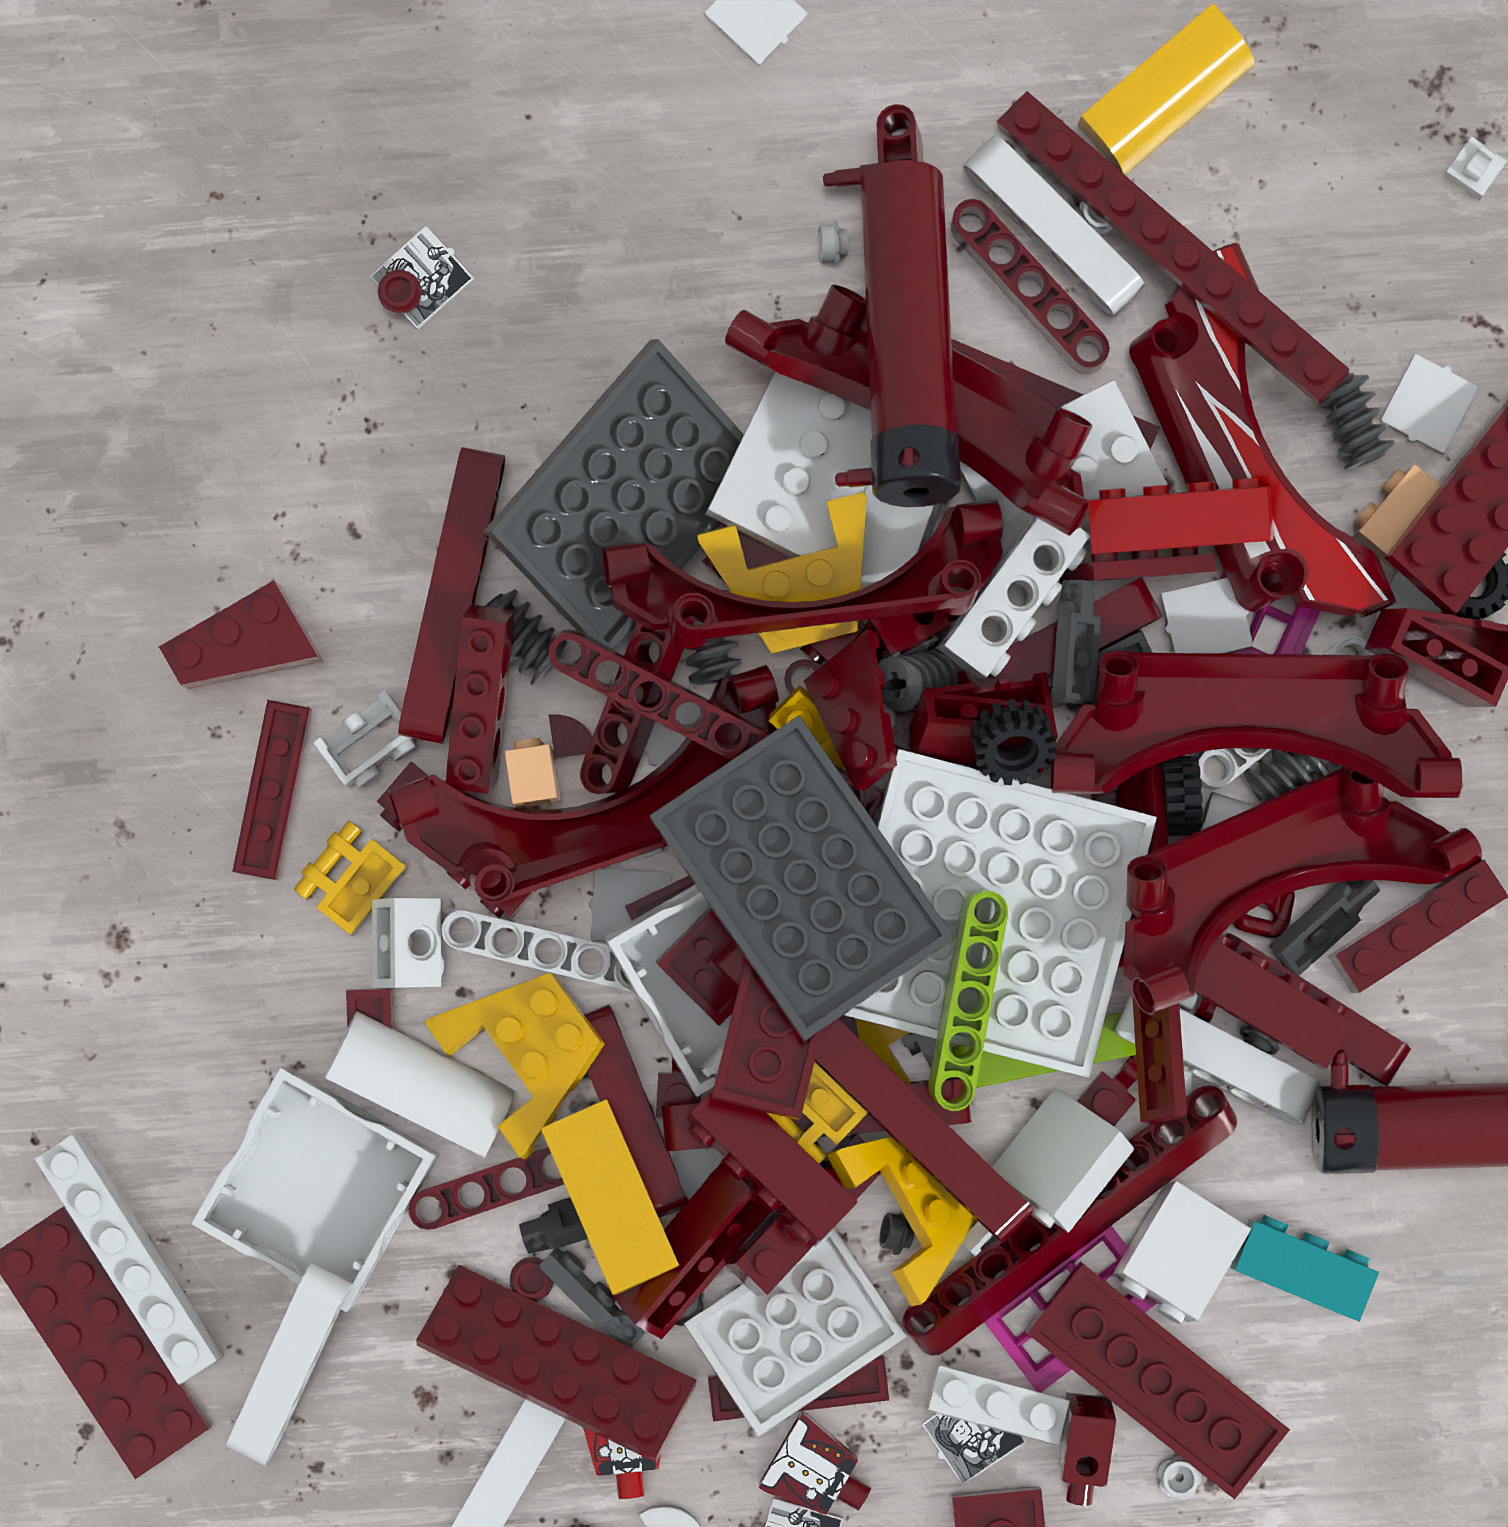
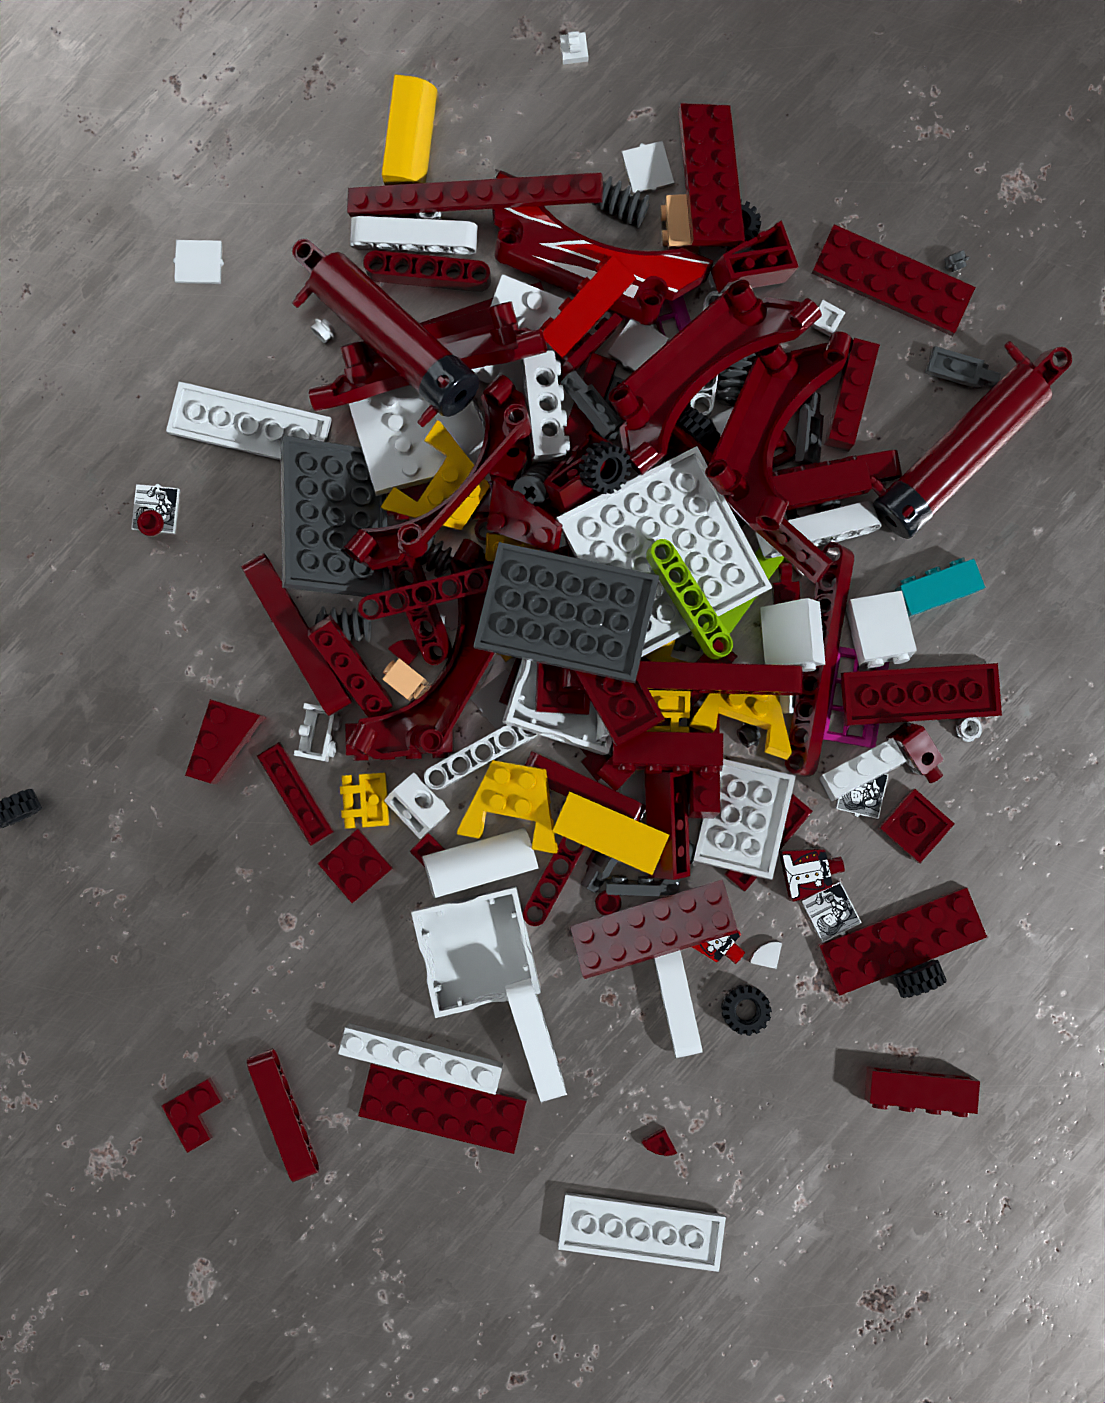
camera: 45 degrees left, 0 degrees up
none -> white plate [166,381,332,460]
none -> dark red plate [317,828,393,903]
none -> white plate [811,300,845,337]

